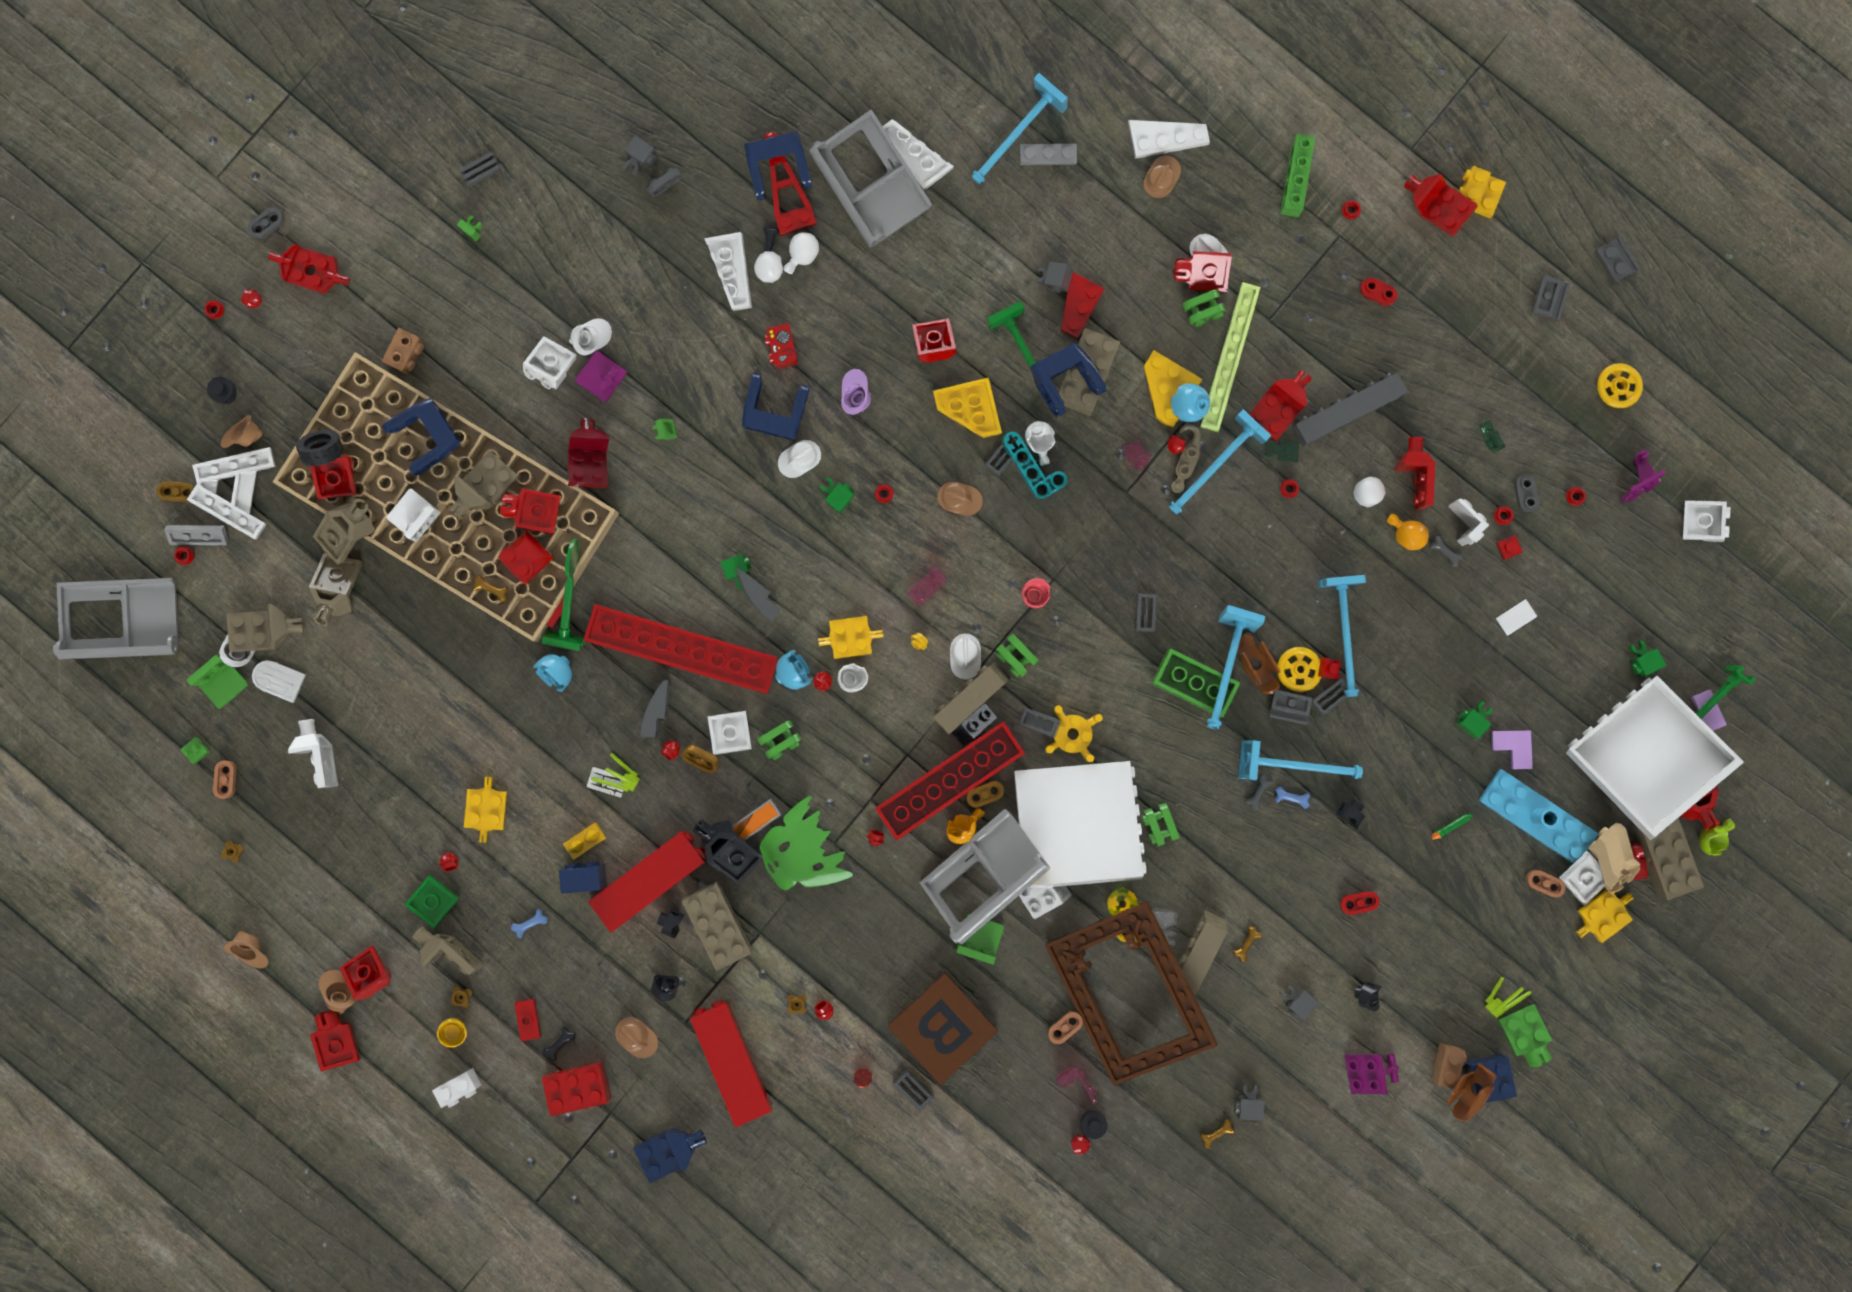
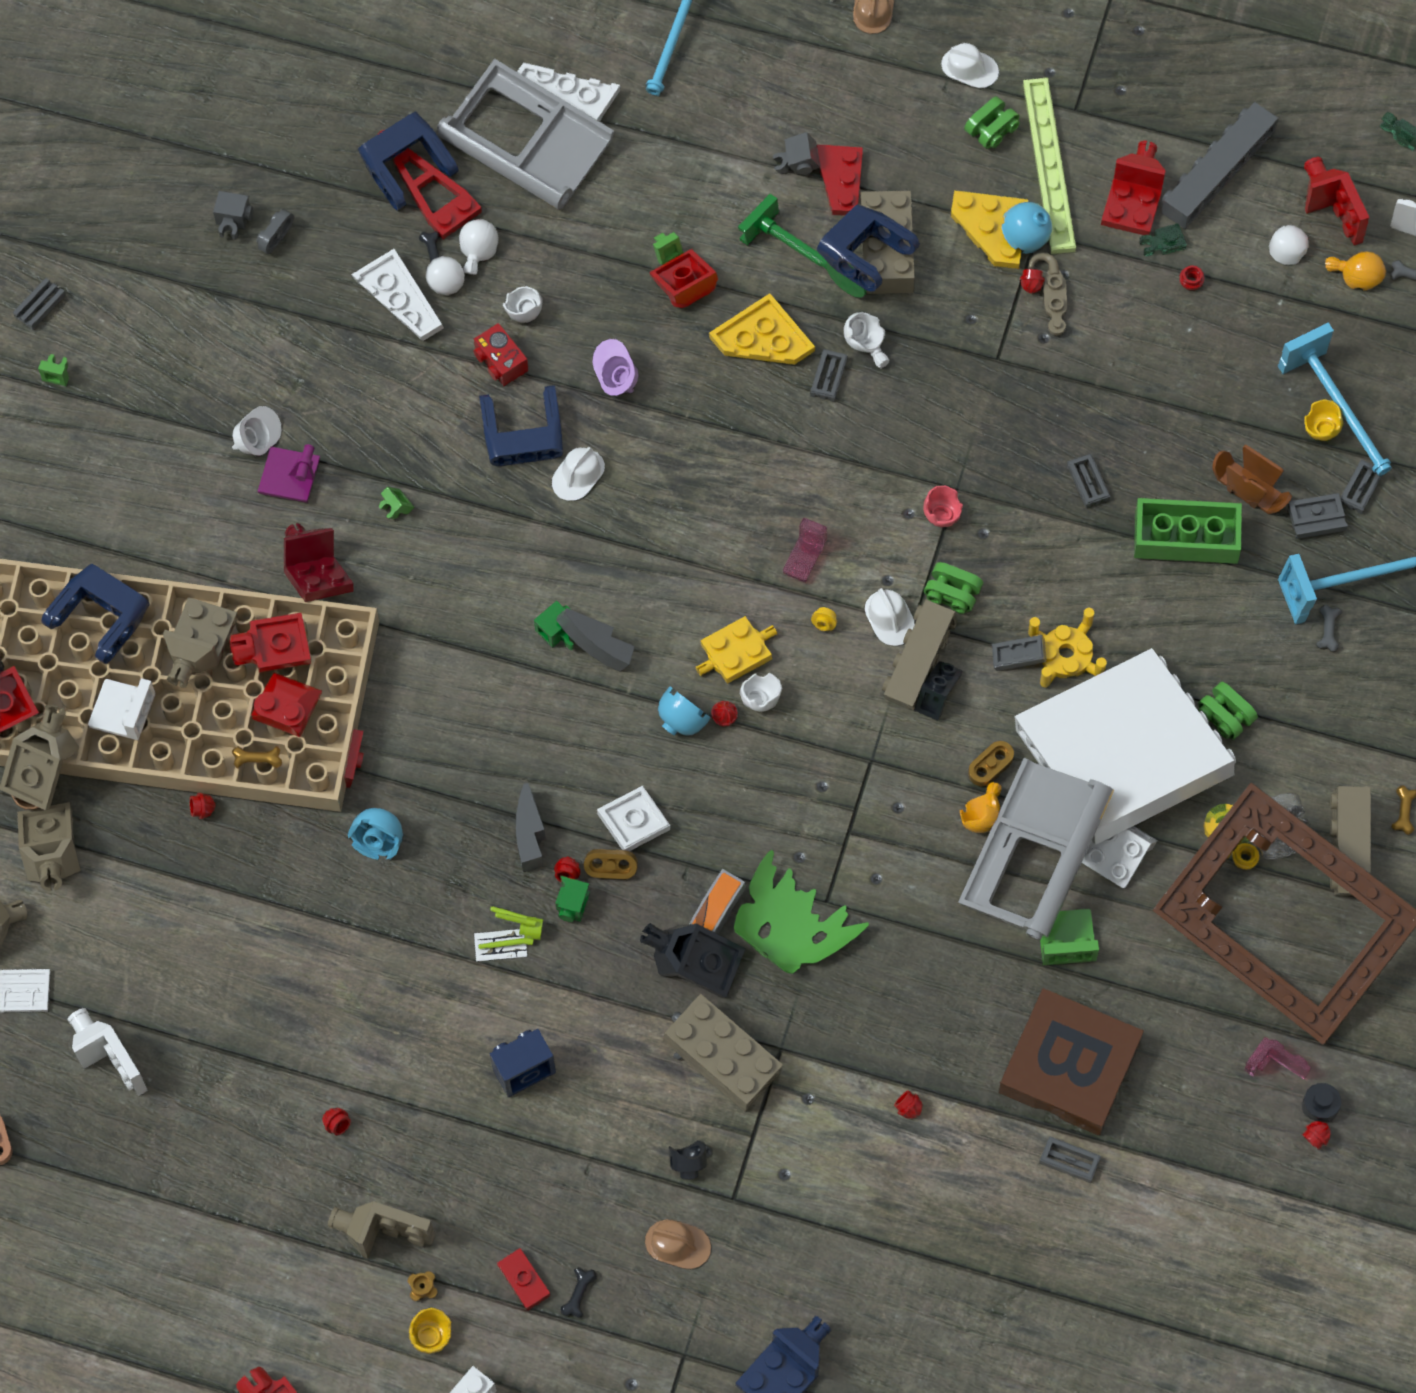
camera: 20 degrees left, 20 degrees down
pearl gold plate [221,841,244,863] -> none
medium nougat piece [224,931,269,968] -> none
medium nougat piece [318,970,356,1014] -> none
red slope [339,946,391,1001] -> none
medium nougat brick [381,327,424,375] -> none
green plate [404,874,460,929] -> none
yellow plate [464,777,507,843] -> none
medium blue piece [511,909,548,938] -> none
white plate [523,336,577,389] -> none
red brick [541,1061,611,1117] -> none
green piece [542,539,585,651] -> none
yellow tile [563,822,607,860] -> none
red plate [583,604,779,694] -> none
red brick [588,831,706,933] -> none
black piece [657,909,685,938] -> none
red brick [690,999,773,1128] -> none
bright green brick [757,720,802,760] -> none
pearl gold plate [787,995,807,1014] -> none
green brick [819,477,855,514] -> none
clear red tile [854,1067,872,1087] -> none
red plate [866,830,885,846] -> none
red plate [875,484,894,503] -> none
red brick [875,721,1025,841] -> none
medium nougat piece [937,482,983,516] -> none
teal beam [1002,432,1067,499] -> none
light grey plate [1020,144,1077,165] -> none
nougat plate [1048,1011,1083,1044] -> none
clear pink bracket [1122,440,1152,470] -> none
medium azure tile [1169,409,1271,515] -> none
plate [1173,251,1232,292] -> none
medium azure tile [1207,605,1266,729] -> none
medium blue piece [1275,786,1310,809] -> none
yellow plate [1277,647,1321,693] -> none
red plate [1318,658,1341,680] -> none
red plate [1360,277,1398,306] -> none
none -> red plate [189,793,216,819]
none -> white hair [503,286,543,323]
none -> green window [555,876,590,922]
none -> bright green tile [653,232,683,265]
none -> yellow hair [1304,399,1344,441]

